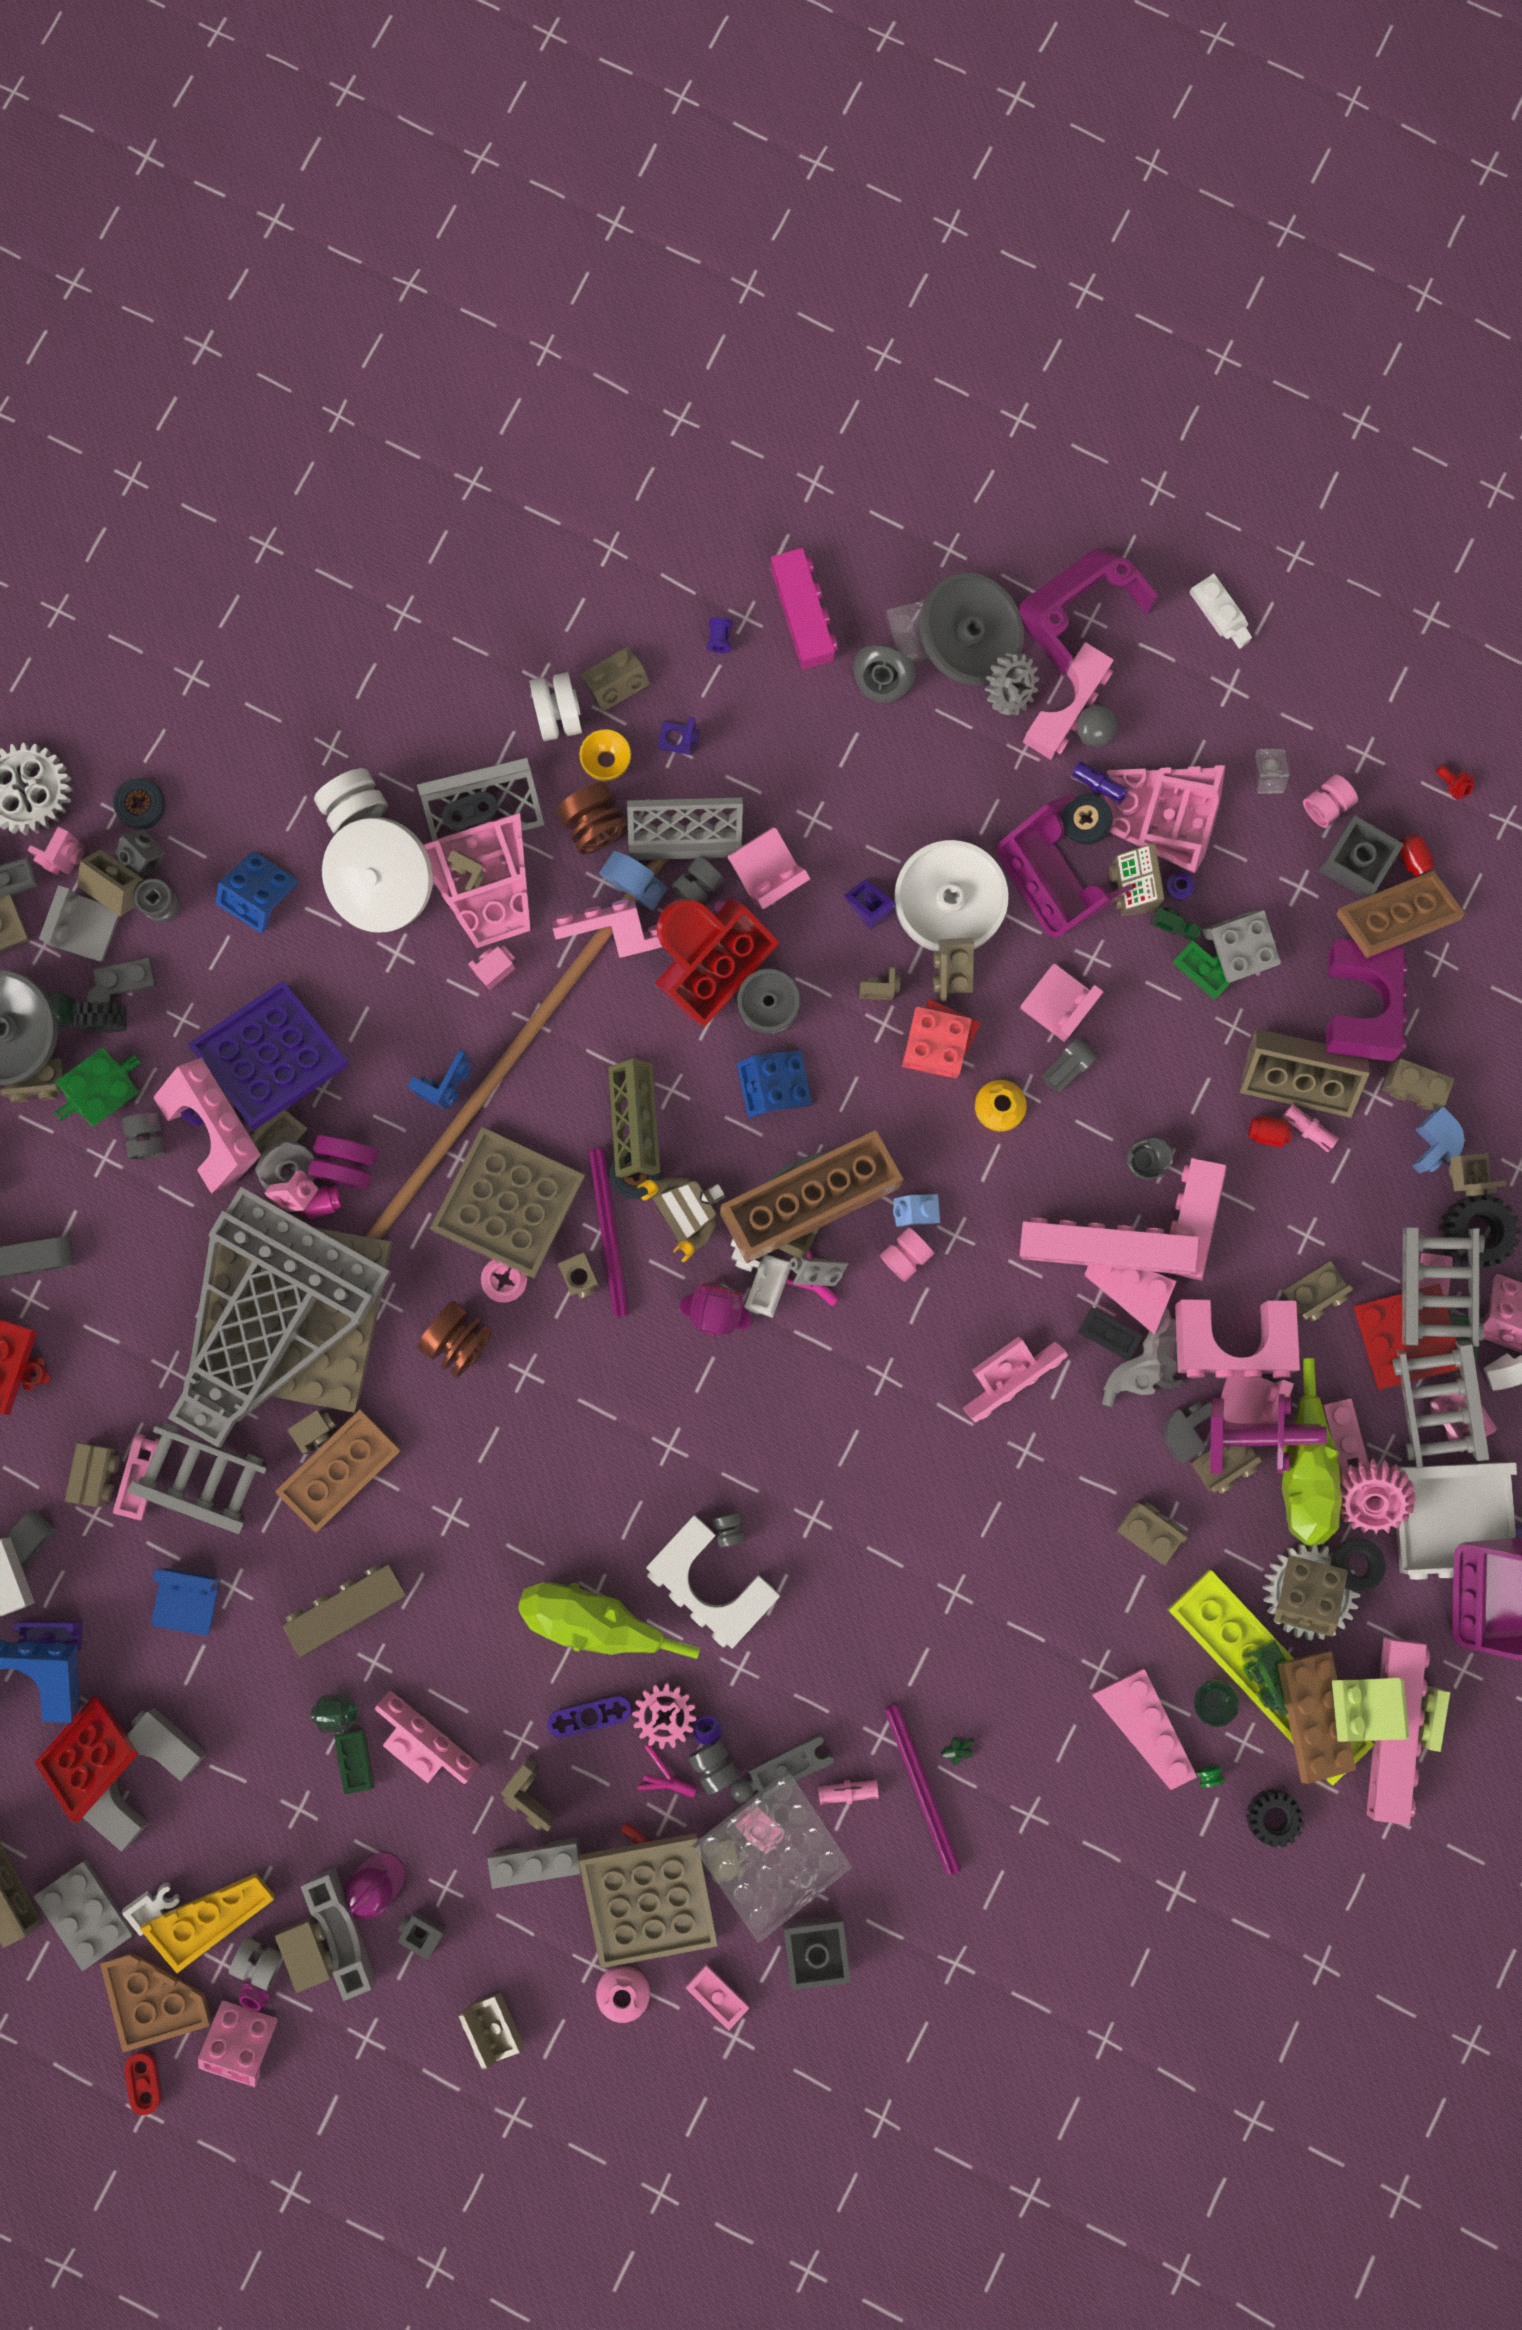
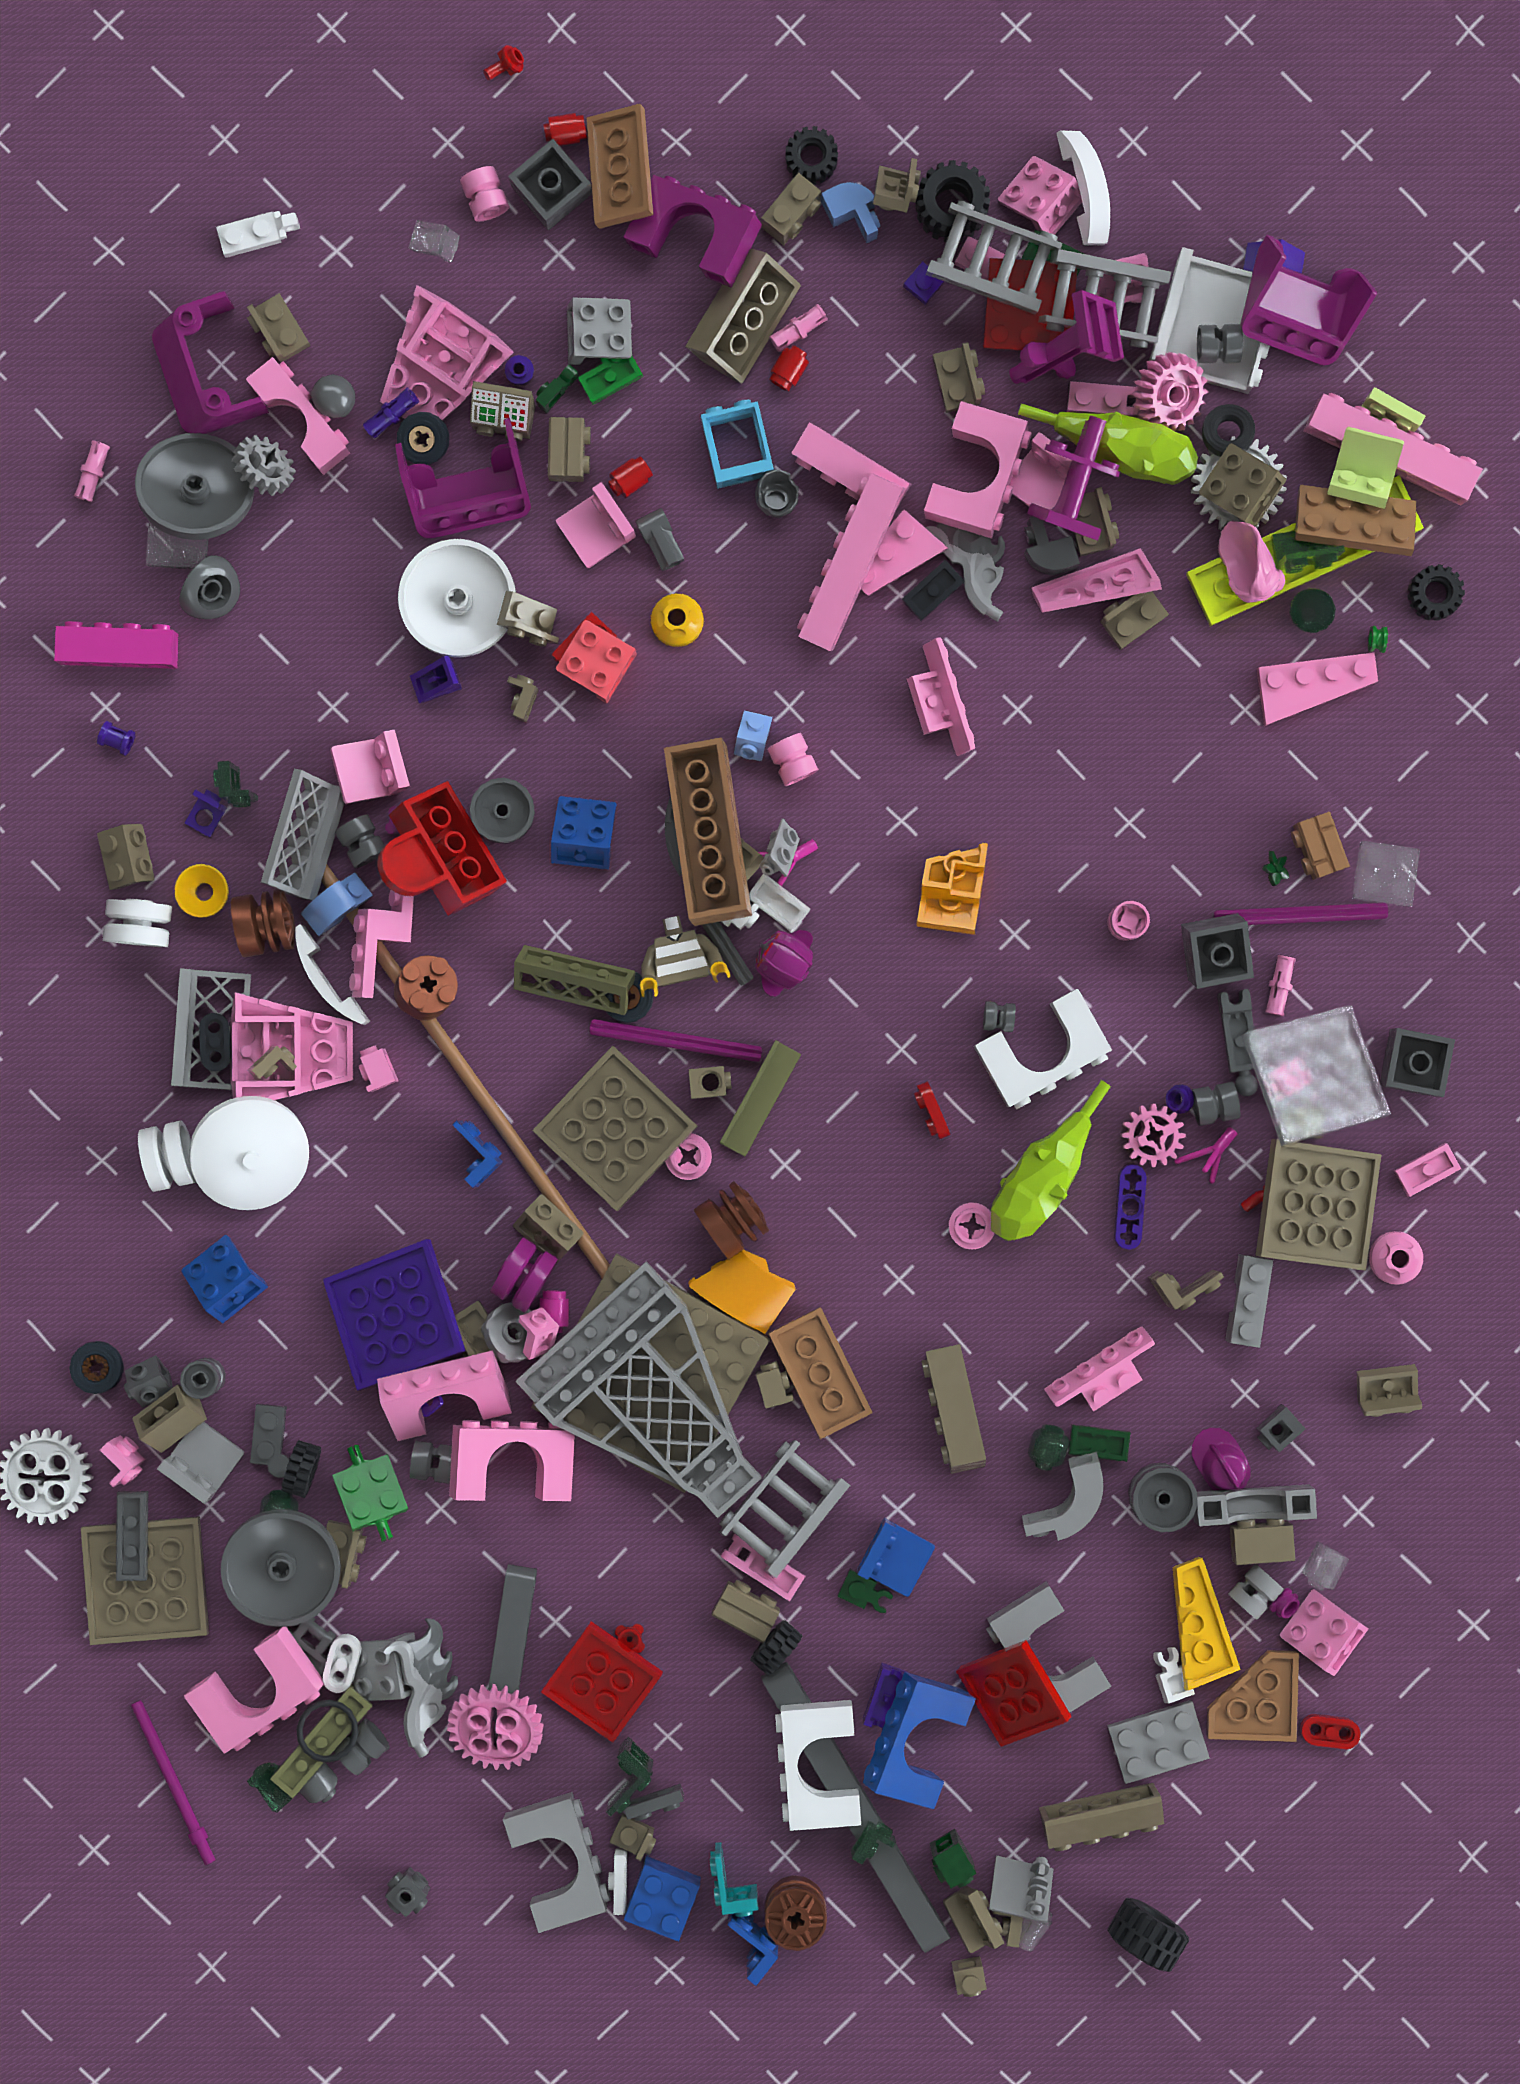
camera: 65 degrees left, 5 degrees up
none -> bright pink pin [74,441,110,502]
none -> clear green bracket [213,761,258,808]
none -> dark tan bracket [247,293,311,363]
none -> white slope [295,924,370,1025]
none -> brick [394,955,458,1020]
none -> bright pink arch [449,1420,575,1501]
none -> dark tan bracket [513,1194,584,1264]
none -> dark tan brick [548,417,591,482]
none -> red brick [608,456,653,498]
none -> light orange slope [688,1249,796,1334]
none -> medium azure window [701,400,774,489]
none -> dark grey axle [702,922,753,985]
none -> olive panel [720,1040,801,1157]
none -> black tyre [750,1620,803,1676]
none -> black tyre [785,126,838,185]
none -> dark green plate [837,1568,893,1613]
none -> dark purple plate [903,261,944,305]
none -> red plate [914,1081,950,1140]
none -> light orange slope [917,843,988,935]
none -> bright pink gear [949,1203,994,1249]
none -> magenta piece [1009,290,1124,384]
none -> light grey arch [1022,1452,1103,1541]
none -> bright pink wing [1031,548,1162,613]
none -> bright pink wheel [1107,901,1150,941]
none -> dark grey wheel [1128,1463,1198,1532]
none -> dark grey brick [1181,913,1254,989]
none -> dark grey wheel [1197,324,1243,363]
none -> bright pink hair [1218,520,1285,603]
none -> medium nougat brick [1291,812,1350,880]
none -> clear brick [1302,1542,1349,1591]
none -> clear plate [1352,841,1420,907]

